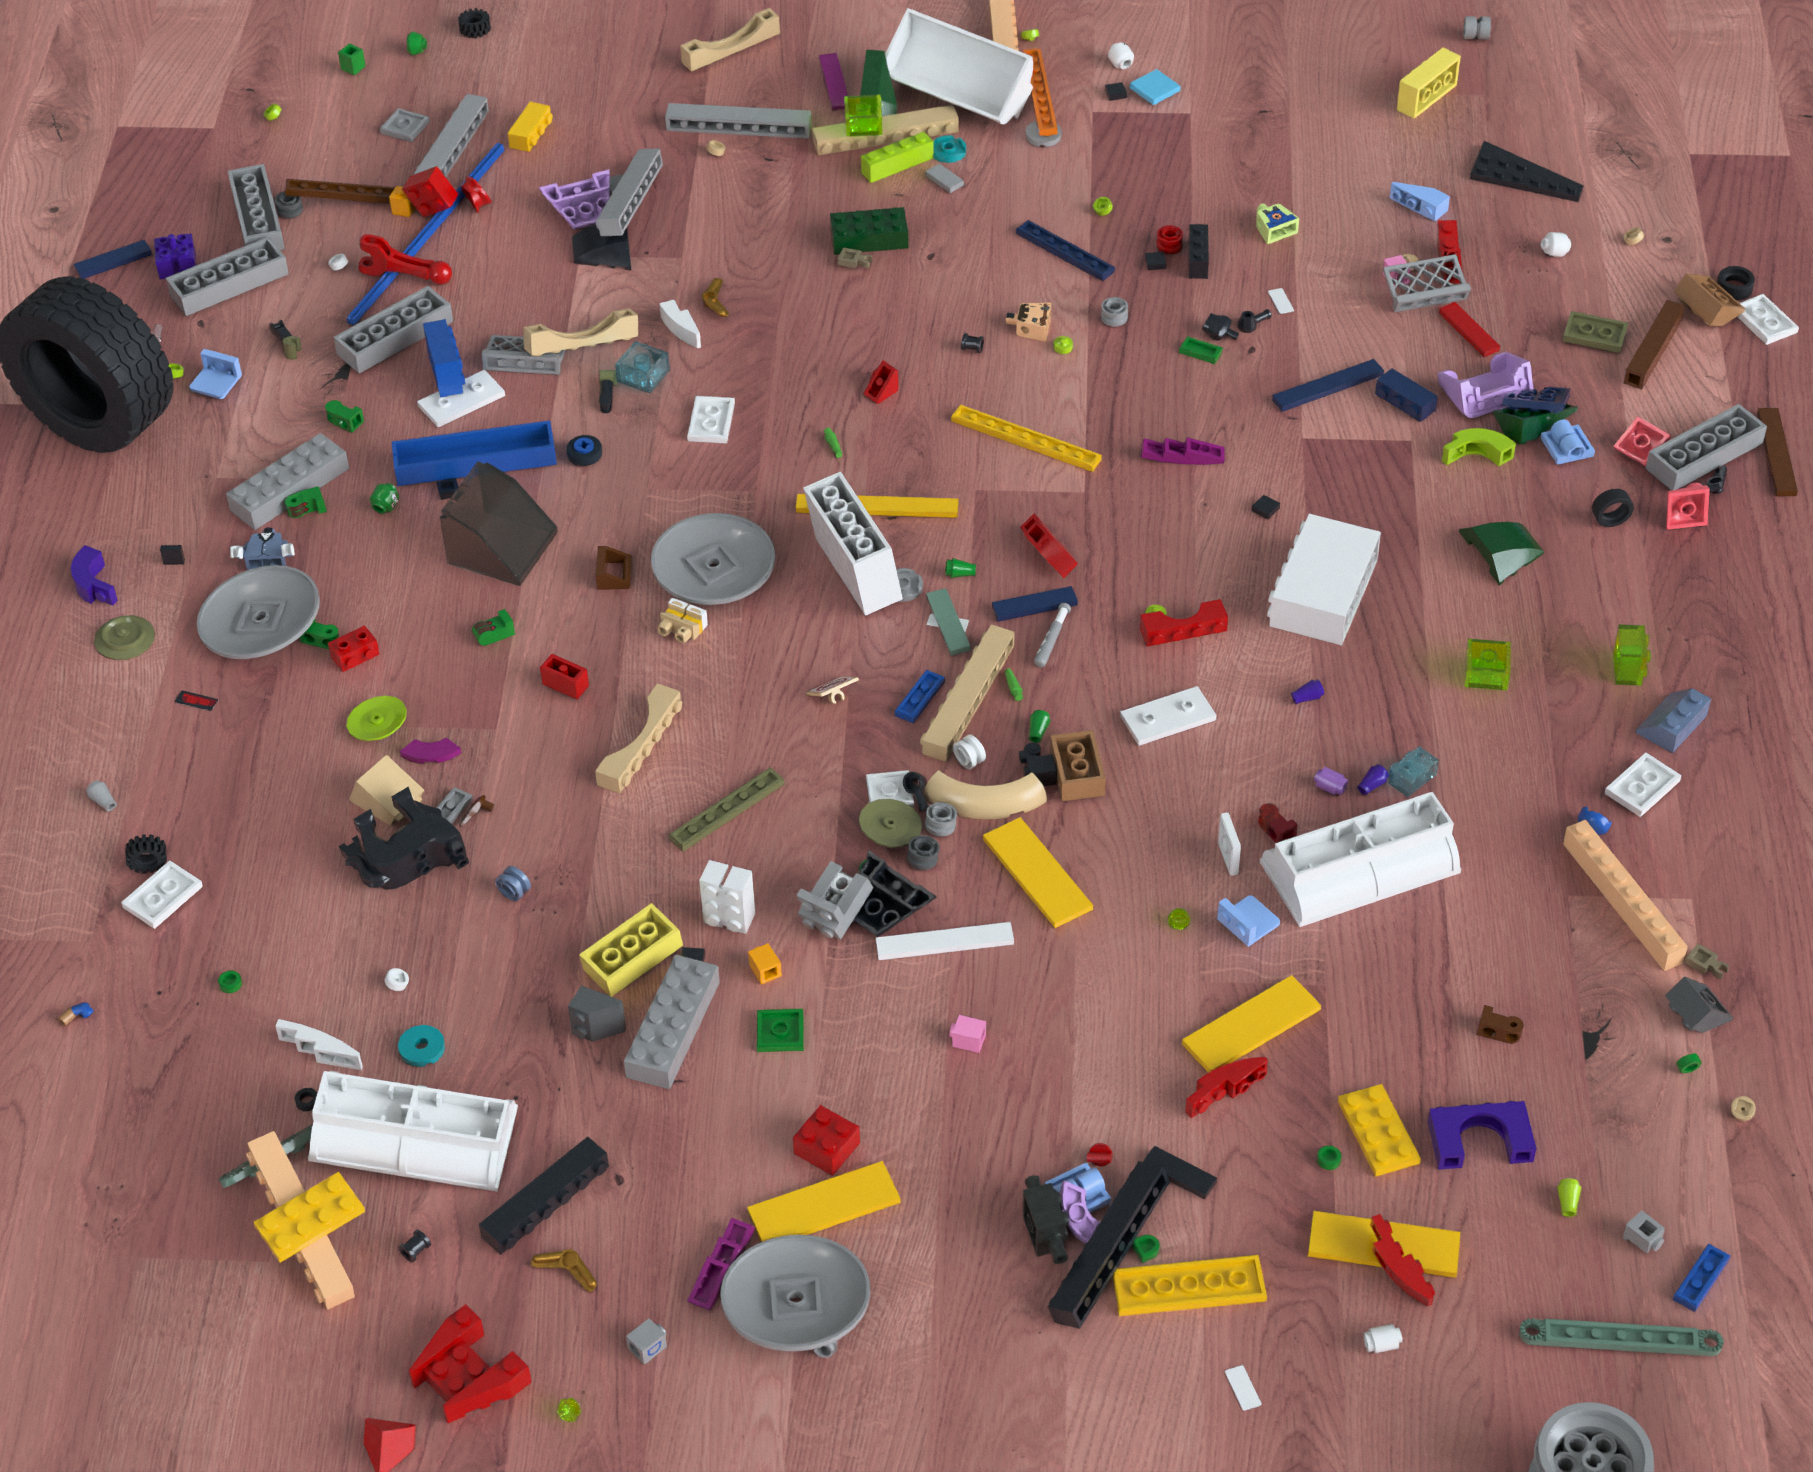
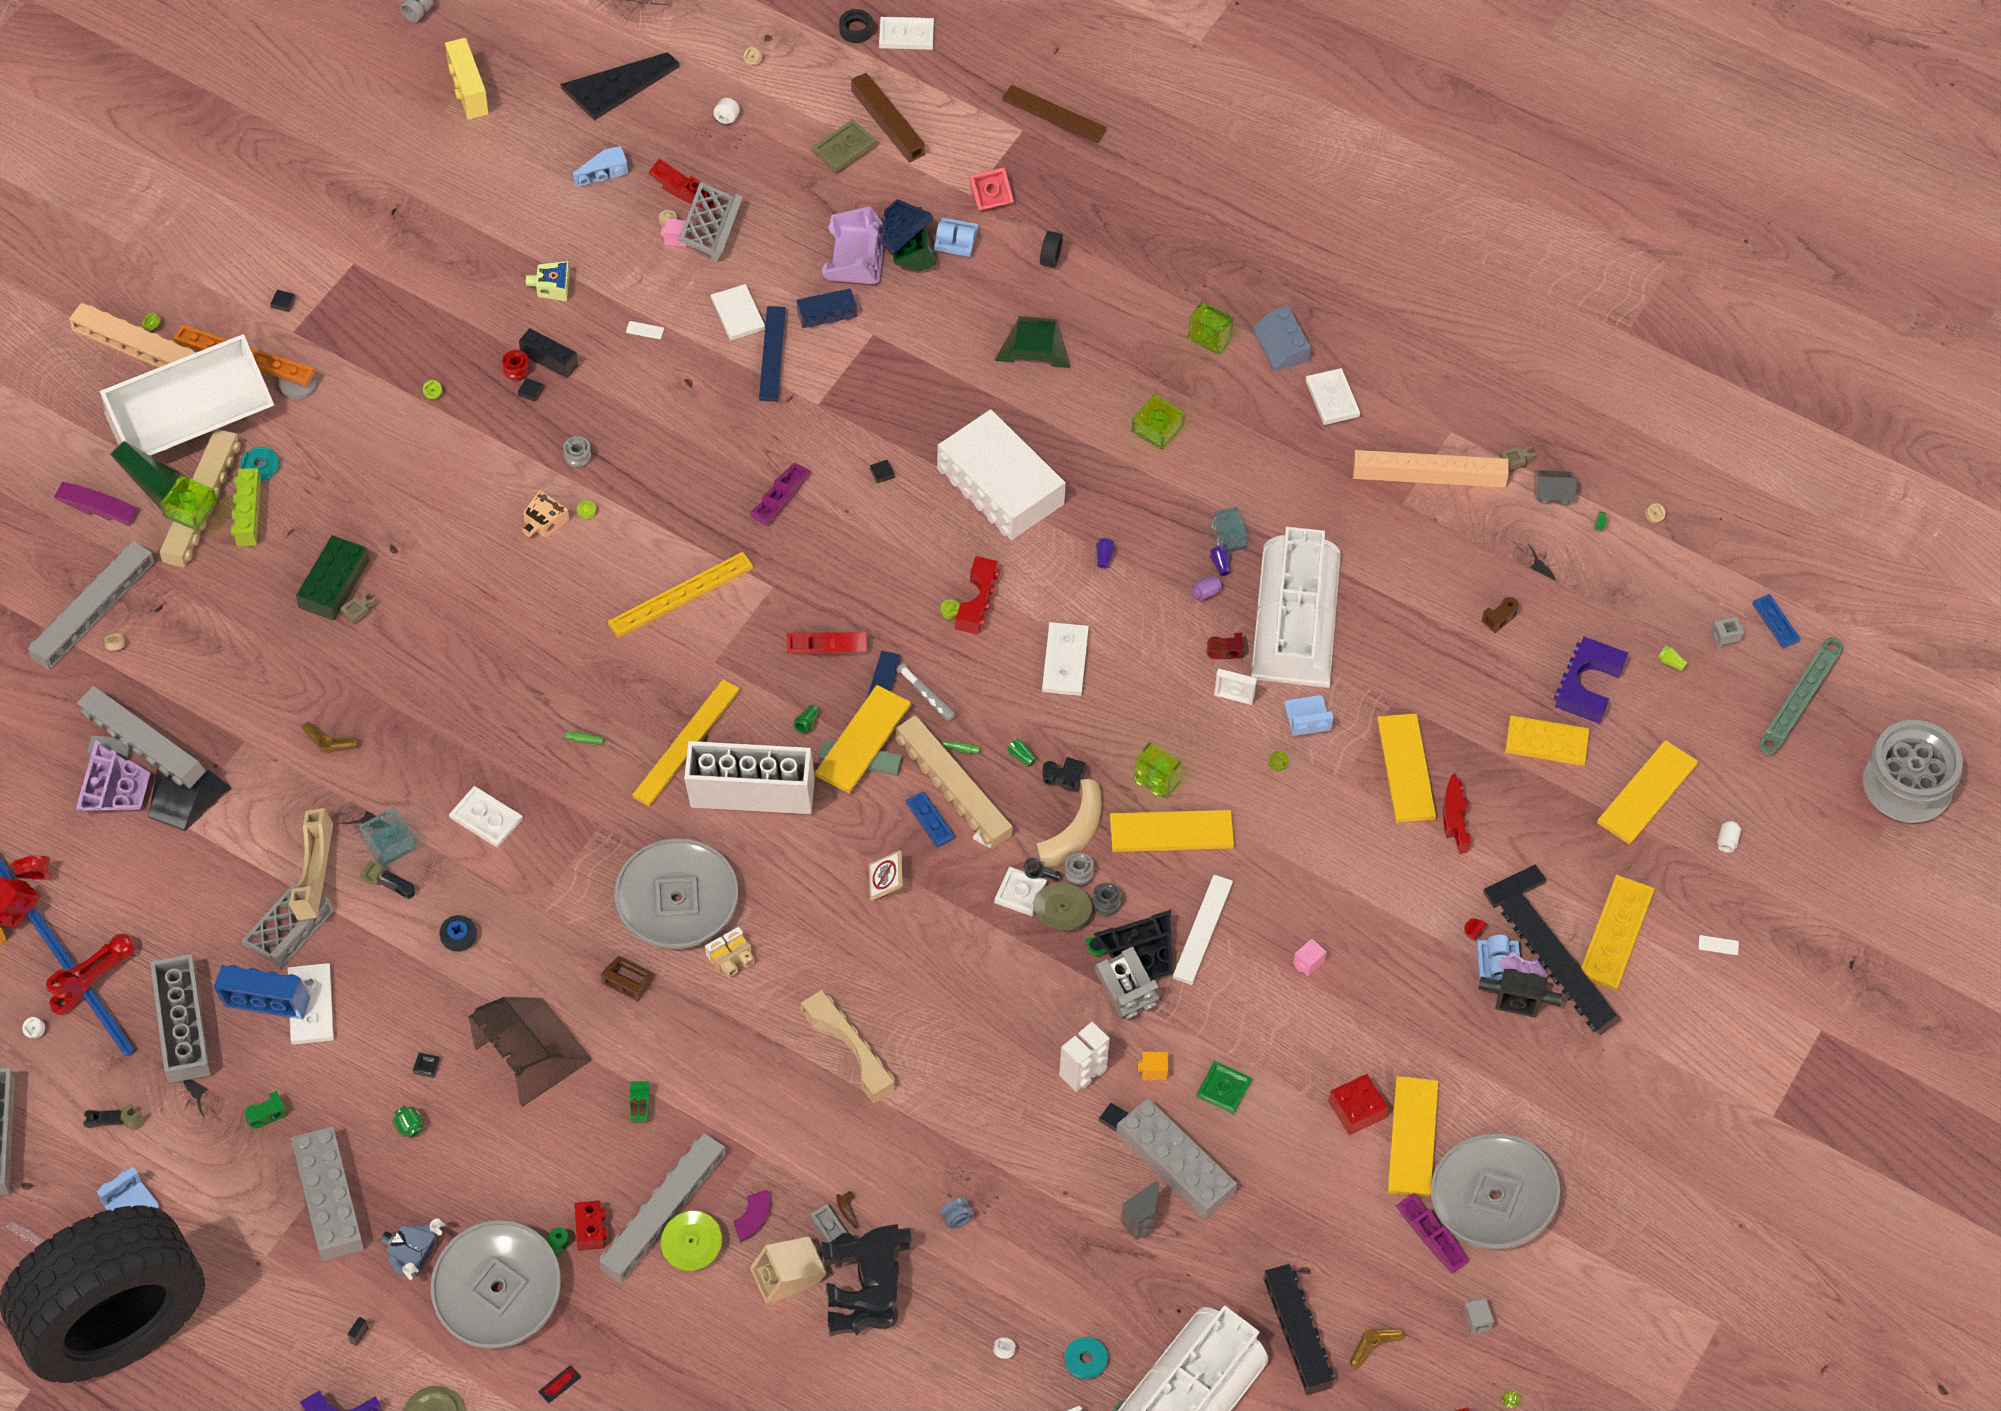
camera: 65 degrees left, 10 degrees up
green leg [285,486,327,518] -> none
blue piece [391,420,557,486] -> none
red brick [540,654,589,700] -> none
light yellow brick [579,903,683,997] -> none
white slope [659,300,701,348] -> none
olive tile [669,767,785,852] -> none
red slope [863,360,899,404] -> none
light grey tile [926,164,964,193] -> none
white wheel [953,735,986,770] -> none
black bush [961,333,984,353] -> none
dark blue tile [1016,220,1115,281] -> none
medium nougat brick [1050,730,1106,801] -> none
white head [1108,42,1134,69] -> none
medium azure tile [1130,69,1180,105] -> none
green tile [1131,1235,1160,1263] -> none
green tile [1179,336,1223,364] -> none
black piece [1202,313,1239,341] -> none
black bar [1237,309,1272,333] -> none
green tile [1317,1145,1342,1170] -> none
red slope [1370,1214,1435,1307] -> none
red tile [1439,302,1500,357] -> none
lime arch [1442,428,1516,466] -> none
blue hair [1578,806,1612,836] -> none
light grey brick [1646,404,1767,490] -> none
coral slope [1666,483,1709,530] -> none
medium nougat slope [1674,273,1746,327] -> none
black piece [1707,465,1727,494] -> none
none -> light grey brick [599,1133,725,1284]
none -> white tile [711,284,765,341]
none -> yellow tile [815,685,911,793]
none -> clear neon green brick [1133,742,1183,799]

